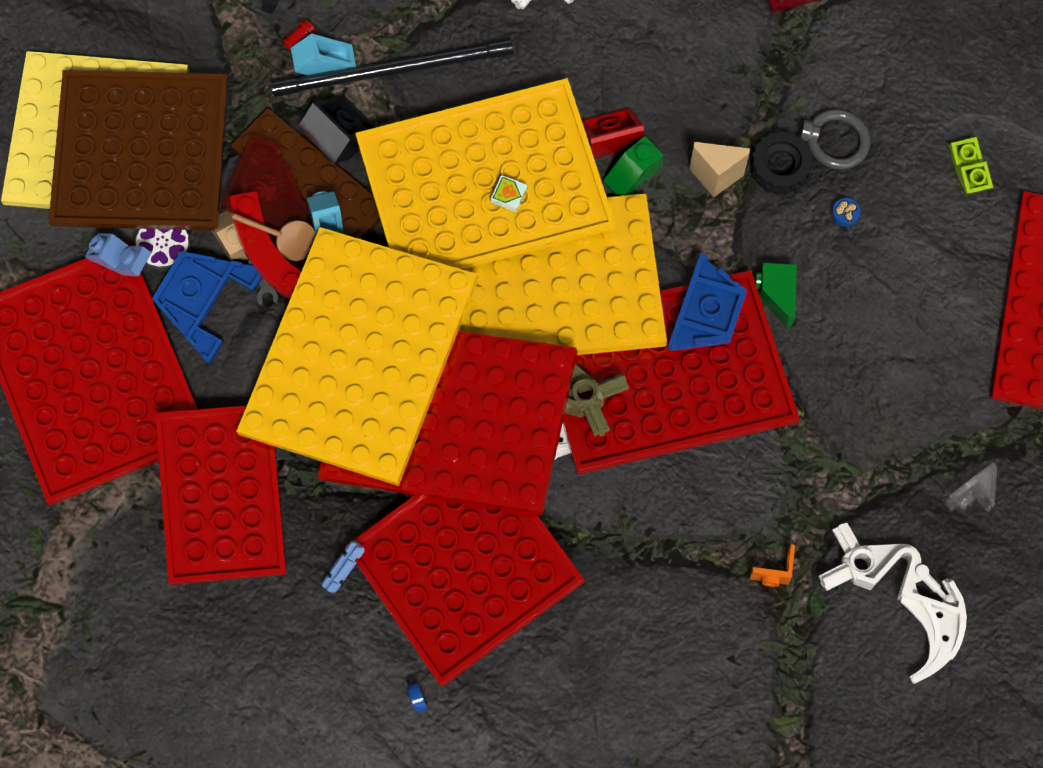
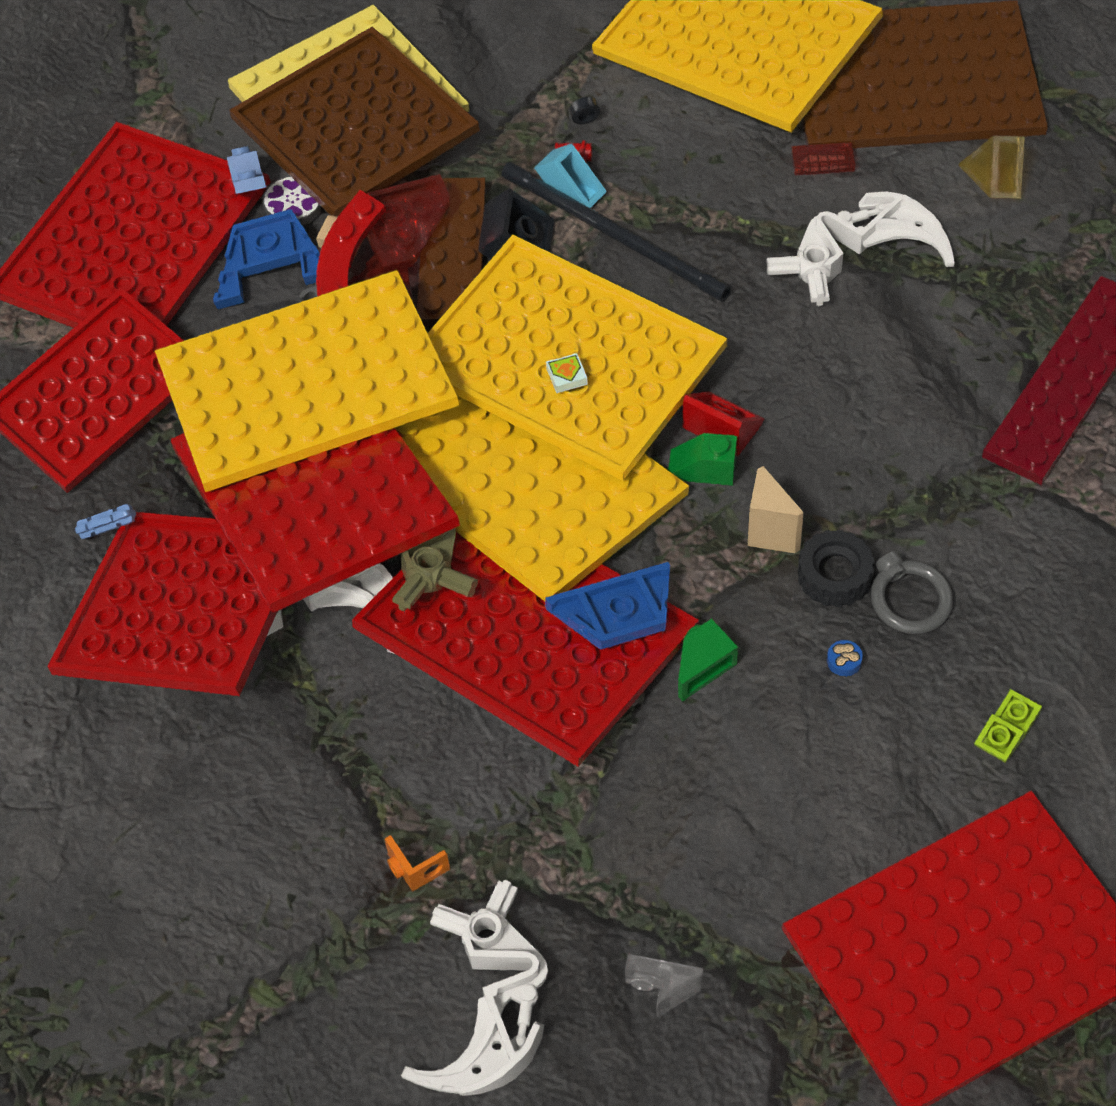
camera: 55 degrees right, 15 degrees down
medium nougat piece [231,214,316,261] -> none
medium azure slope [307,191,344,235] -> none
blue tile [407,682,428,713] -> none

